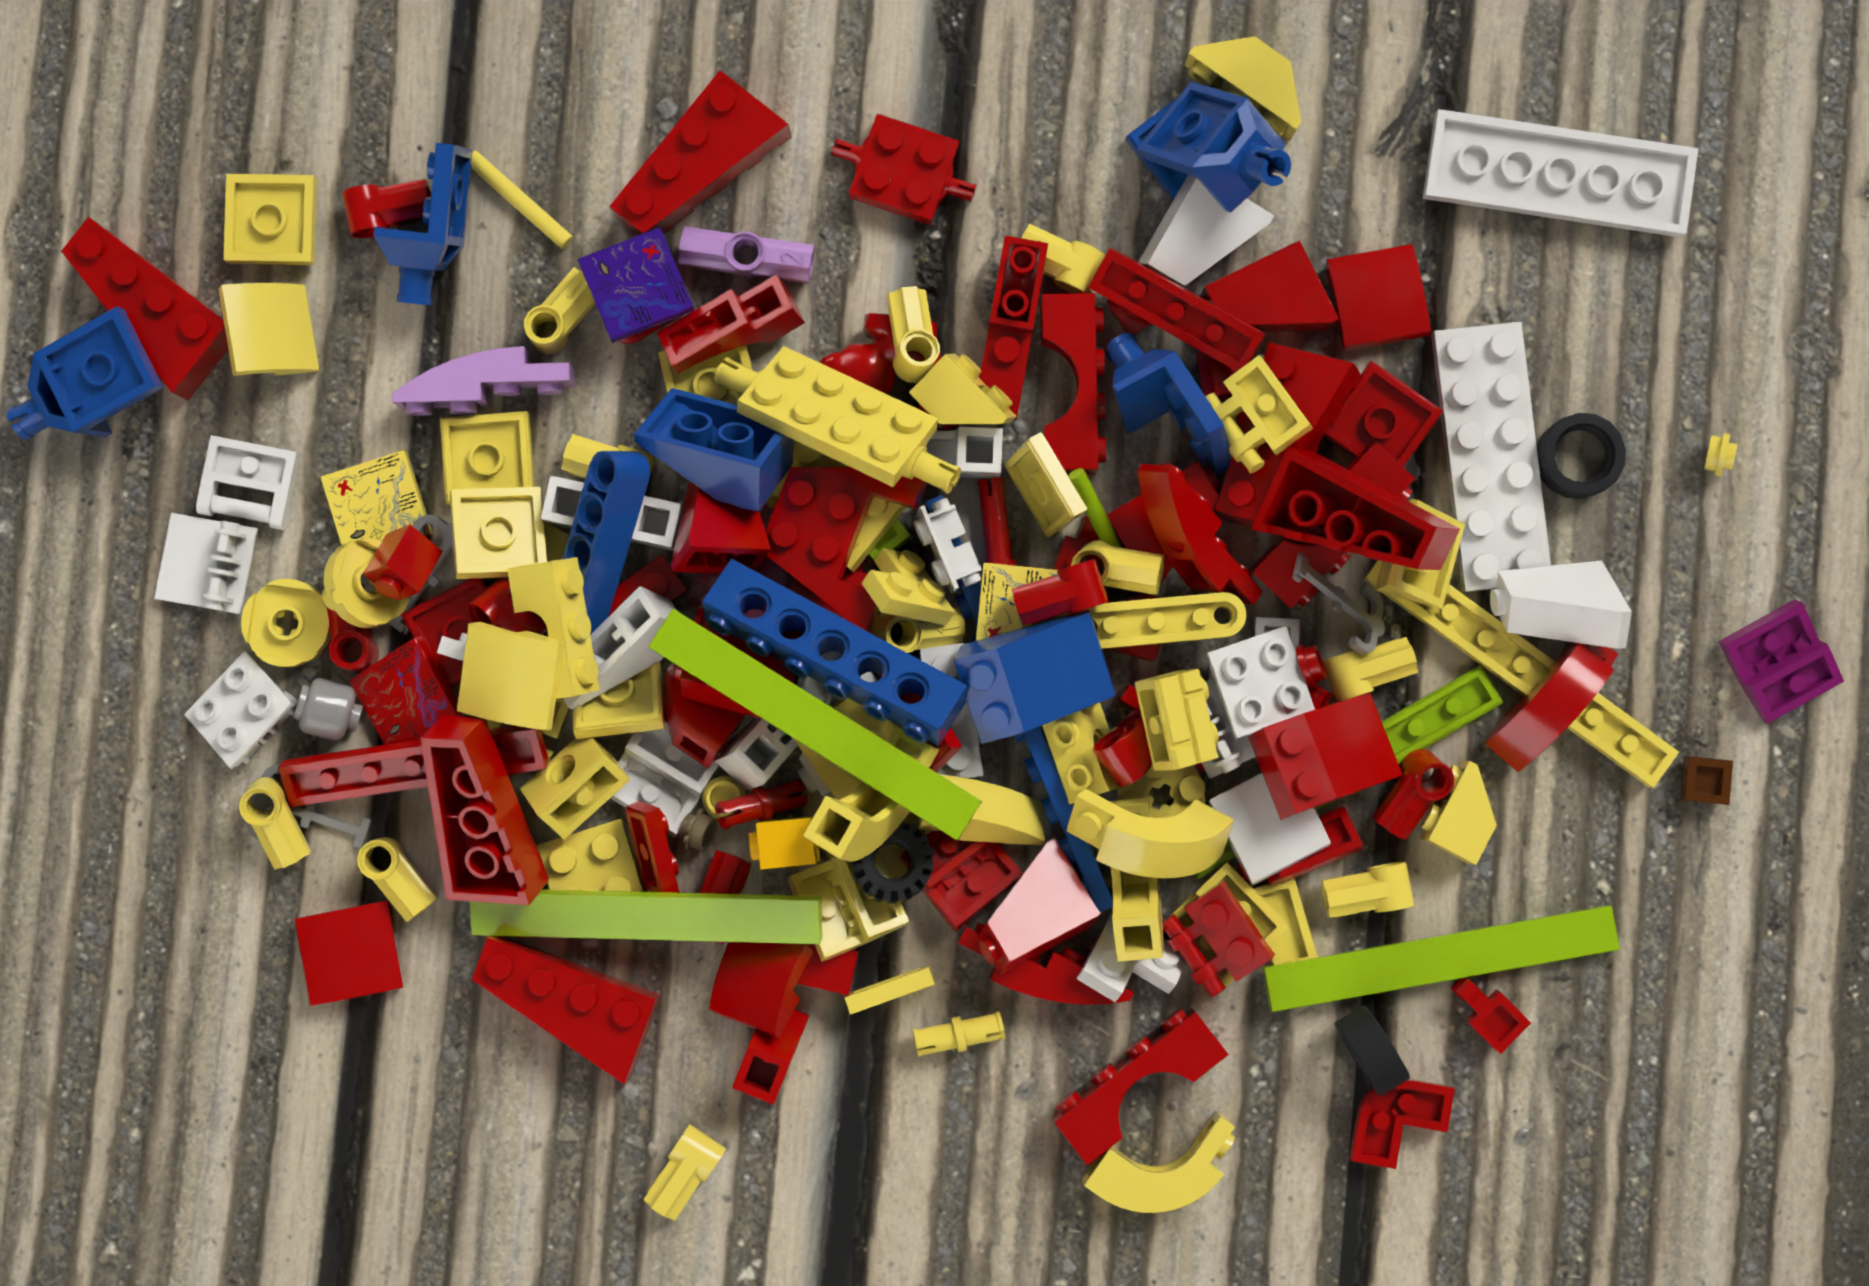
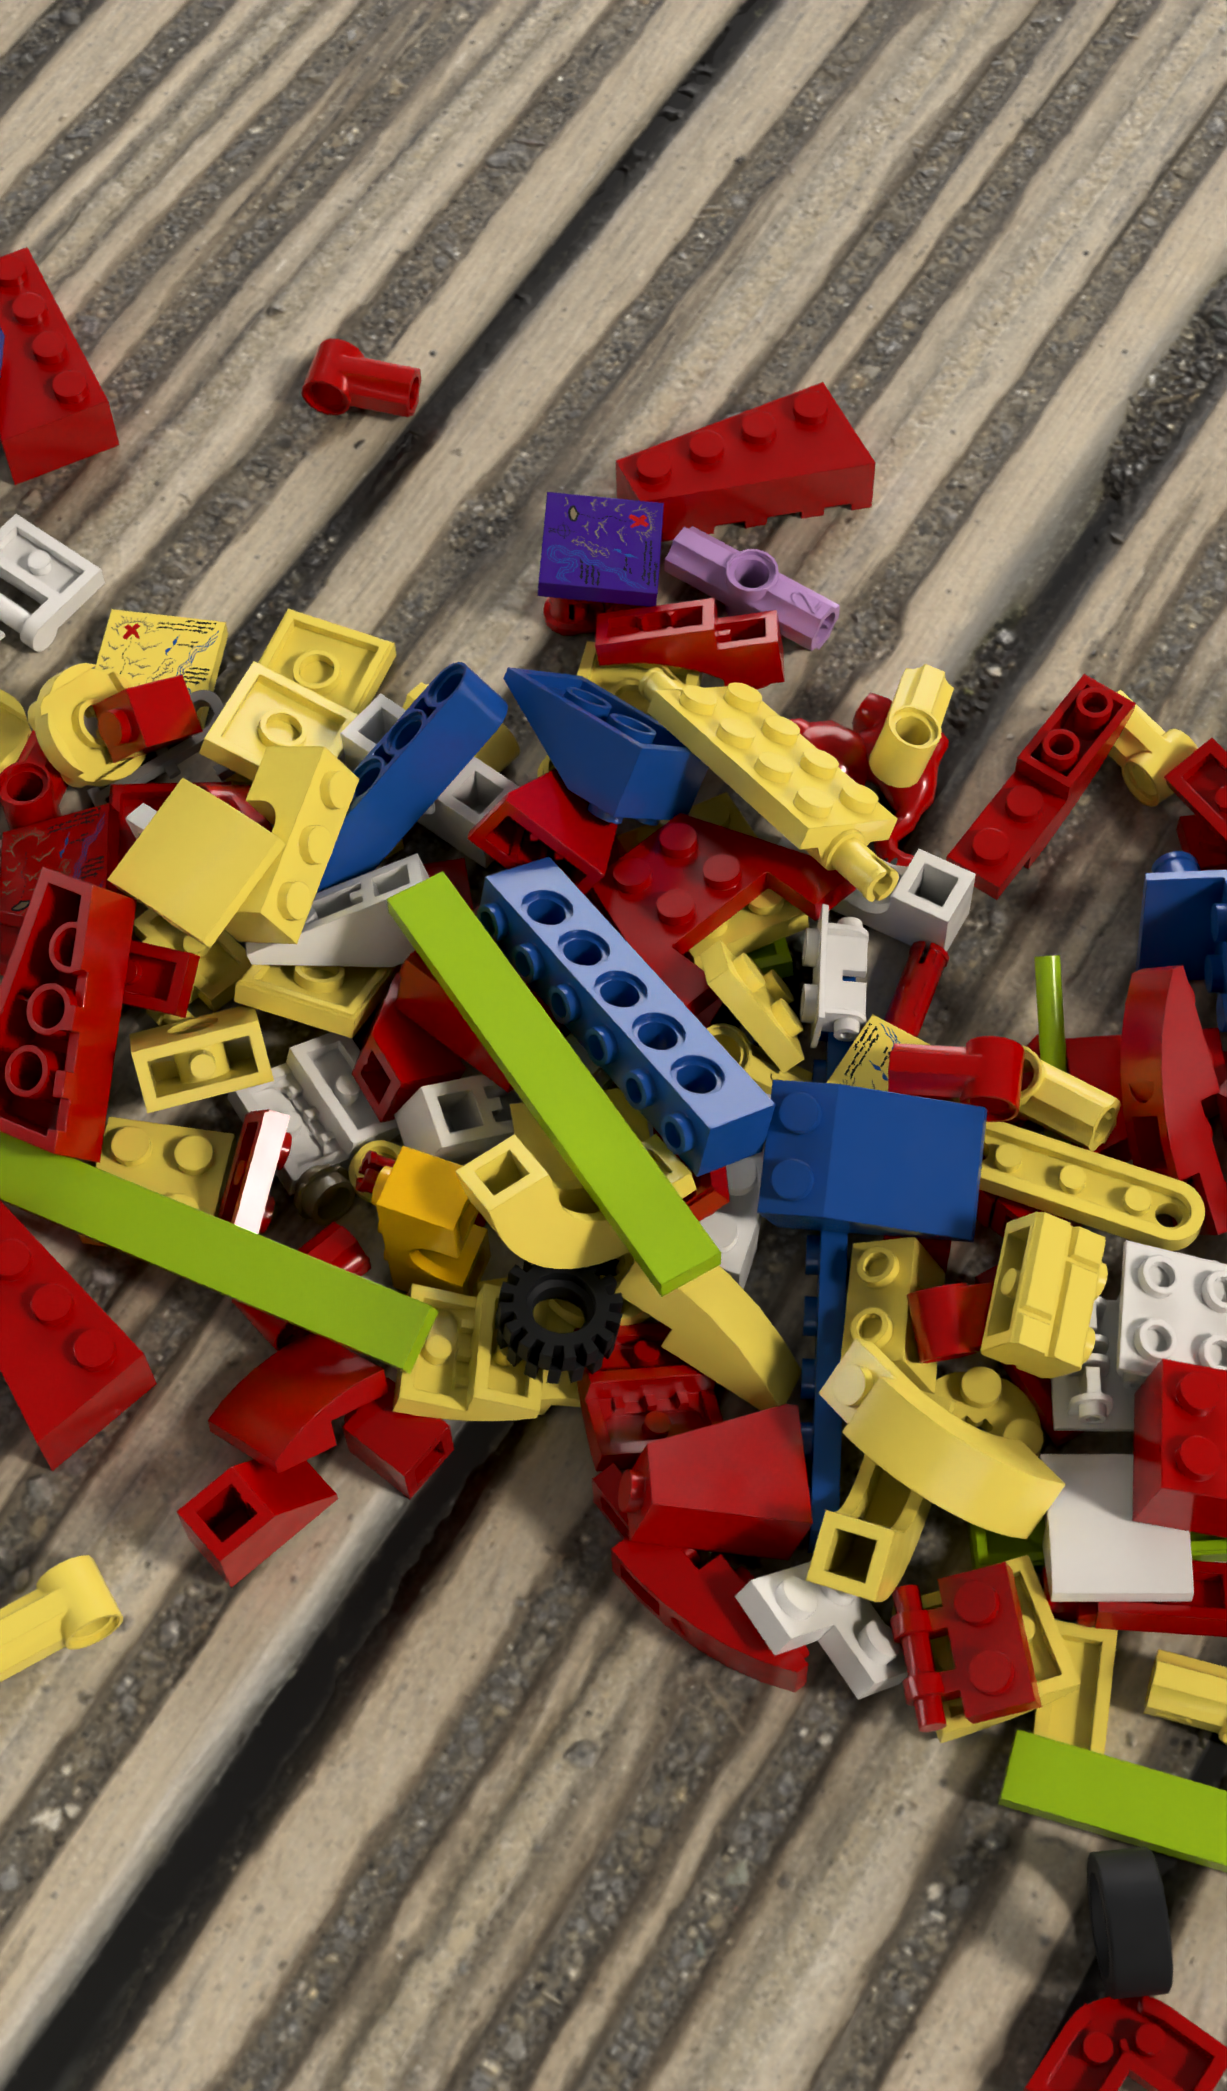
camera: 25 degrees right, 25 degrees down
light yellow slope [218,283,319,376] -> none
light yellow plate [223,174,318,265] -> none
blue plate [374,143,473,305] -> none
lavender slope [392,346,576,416] -> none
light yellow bar [471,150,573,250] -> none
light yellow piece [524,267,595,354] -> none
red plate [831,113,977,225] -> none
light yellow tile [844,964,935,1015] -> none
light yellow slope [909,354,1017,424] -> none
light yellow pin [912,1011,1005,1057] -> none
light yellow tile [1004,432,1087,538] -> none
red arch [1040,293,1106,475] -> none
red arch [1052,1008,1229,1166] -> none
light yellow arch [1081,1111,1235,1213] -> none

